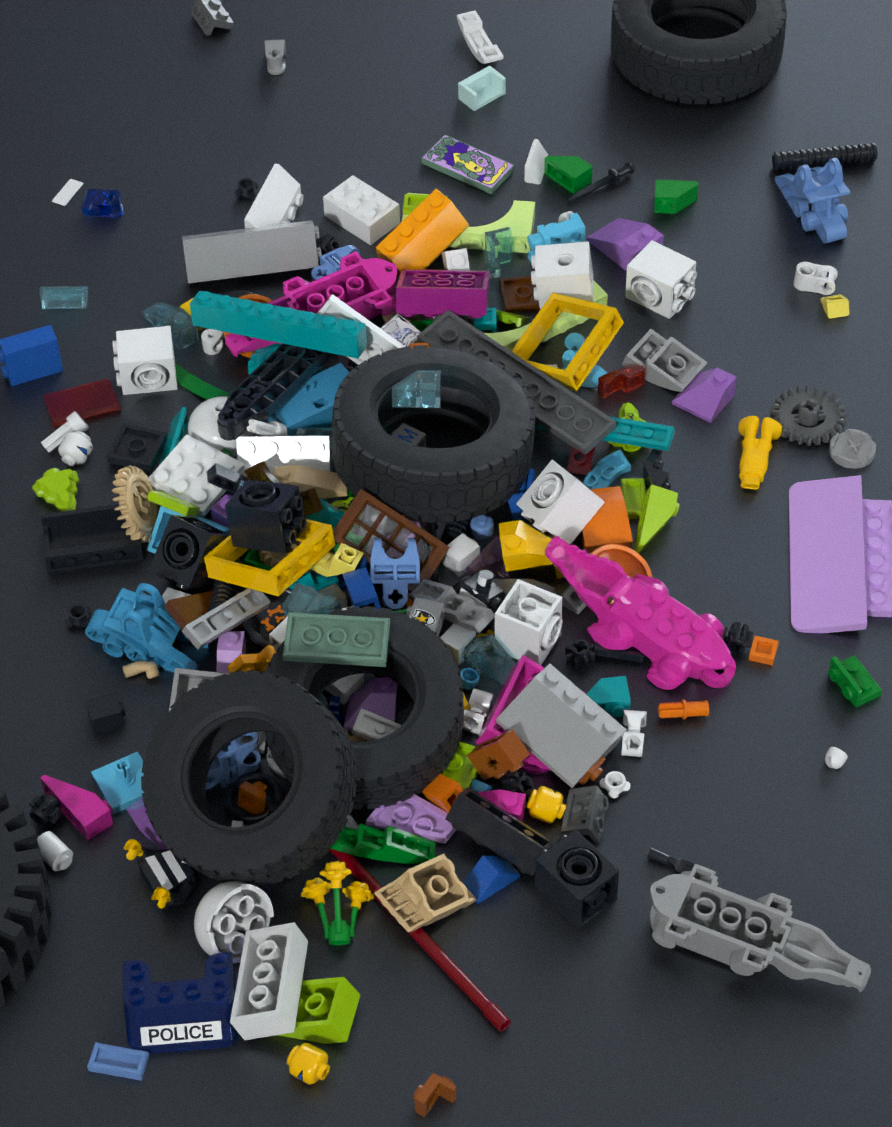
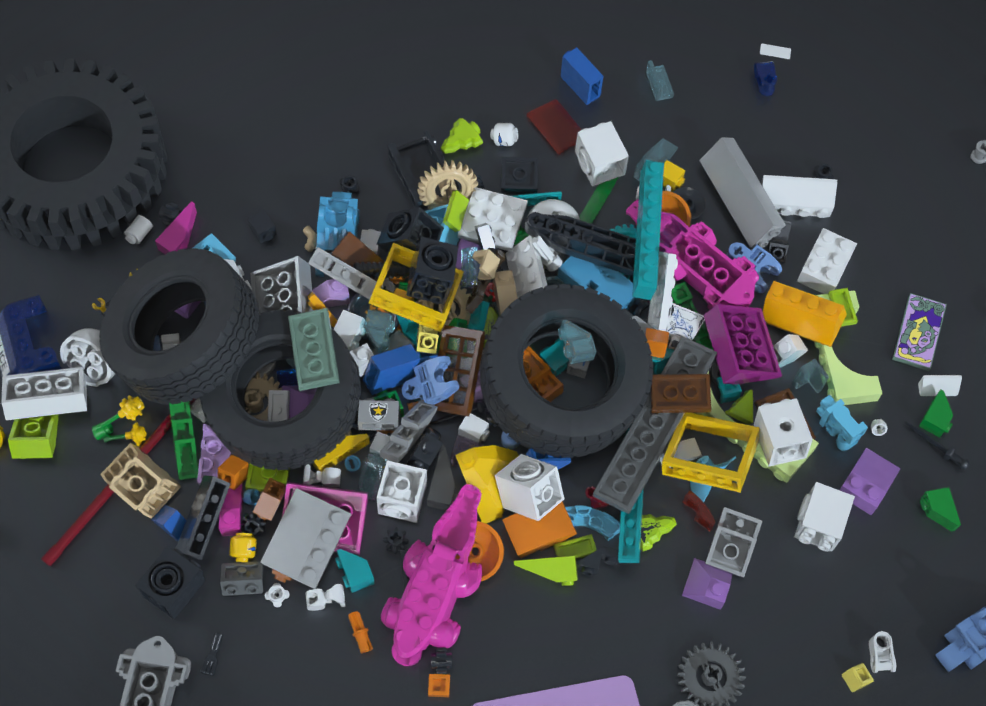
camera: 70 degrees right, 15 degrees up
white piece [41,411,89,453] -> none
yellow piece [738,416,782,490] -> none
none -> tan panel [472,249,500,280]
none -> reddish brown tile [651,374,712,413]

